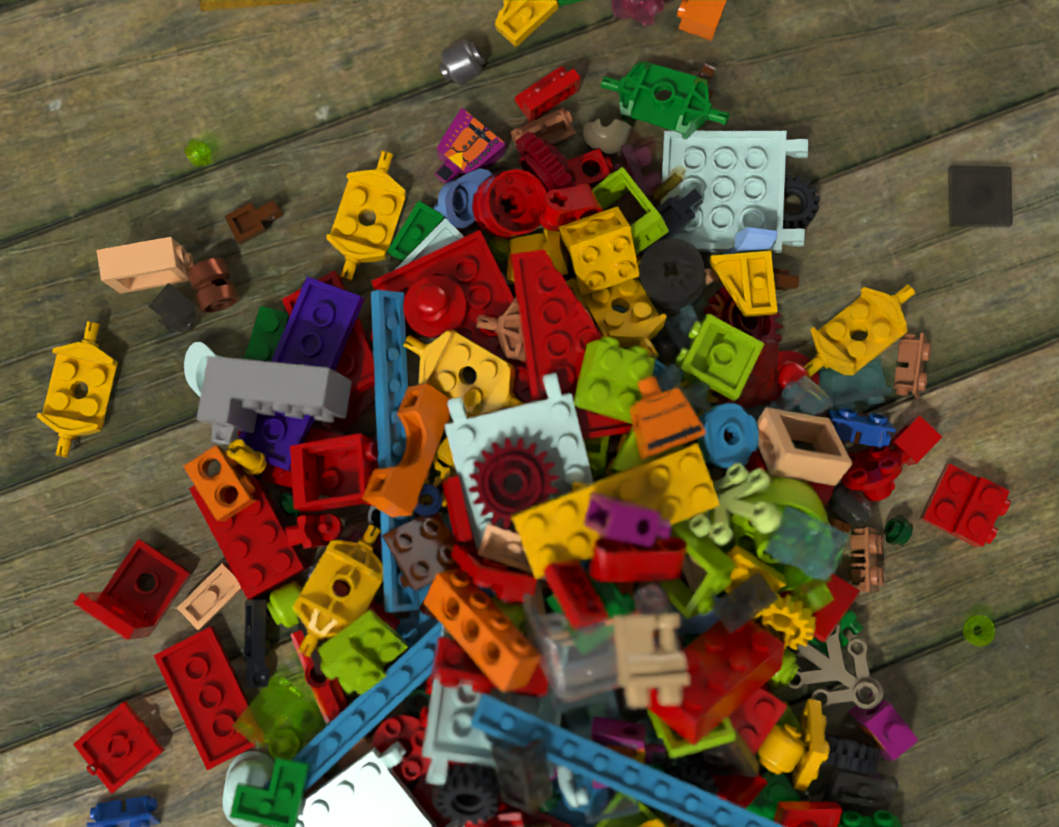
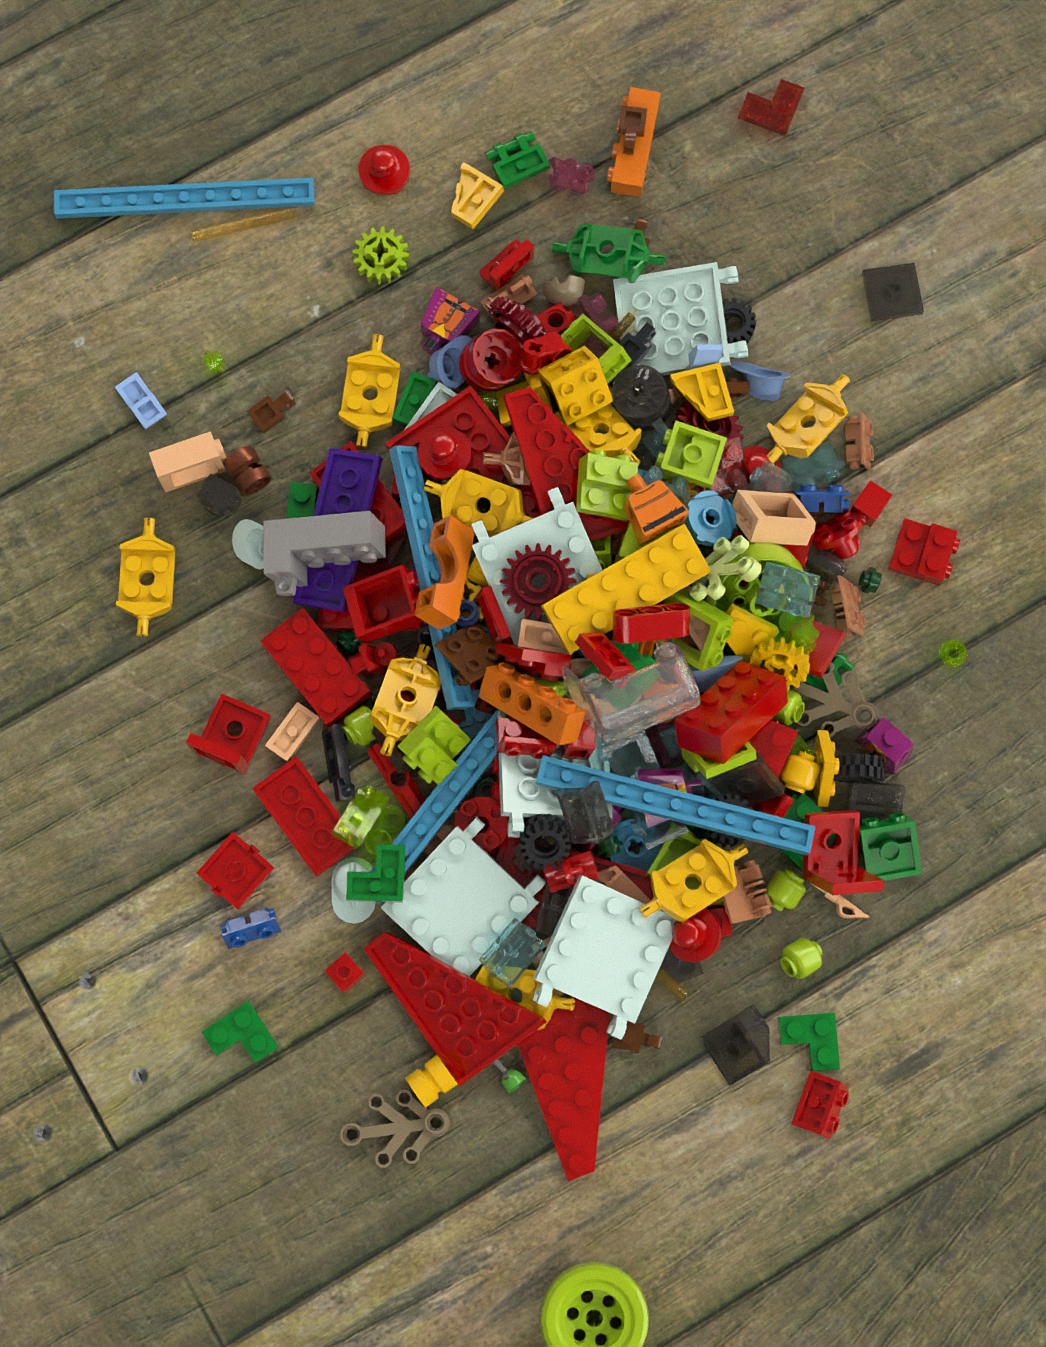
camera: 10 degrees left, 5 degrees down
orange brick [183,445,257,522] -> none
yellow pin [227,439,266,475] -> none
flat silver head [439,39,485,85] -> none
light aqua arm [556,764,590,808] -> none
magenta torso [583,492,671,546] -> none
tan hips [614,613,689,707] -> none
clear smoke hips [710,571,779,634] -> none
none -> light blue slope [115,372,167,430]
none -> lime gear [352,226,409,284]
none -> medium blue piece [730,361,791,401]

